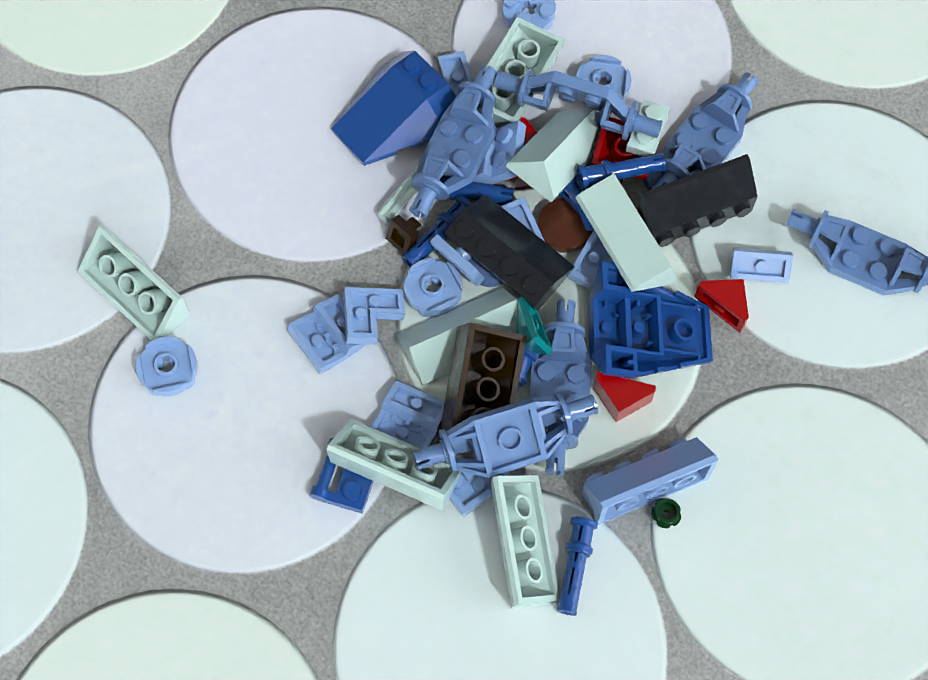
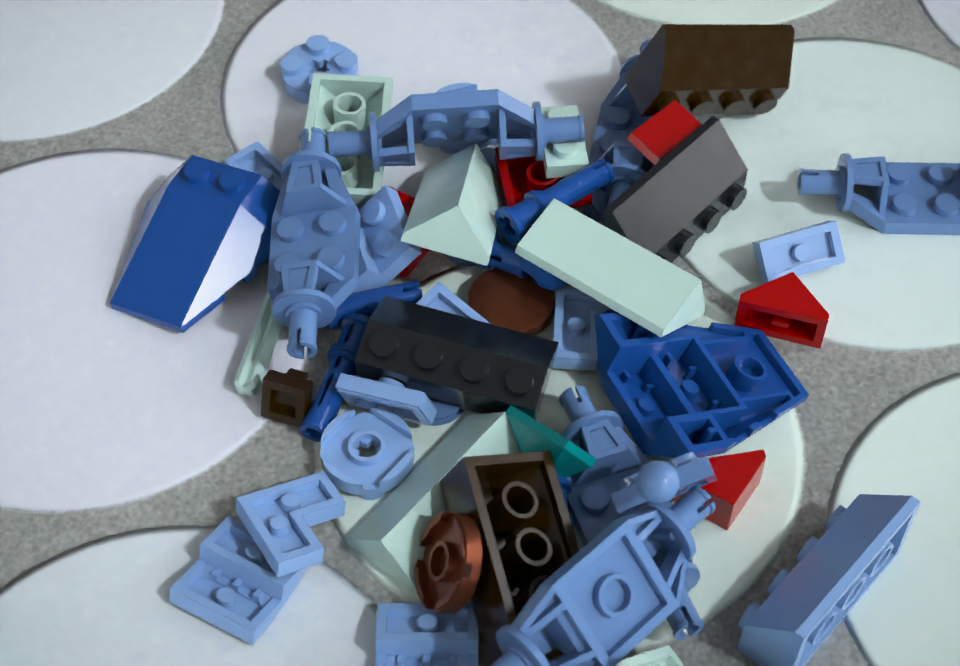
camera: 25 degrees left, 15 degrees down
dark green plate [651,498,682,529] -> none
none -> copper tile [414,511,483,614]
none -> medium blue plate [610,452,717,516]
none -> dark brown slope [623,24,795,117]
none -> red slope [627,100,702,165]

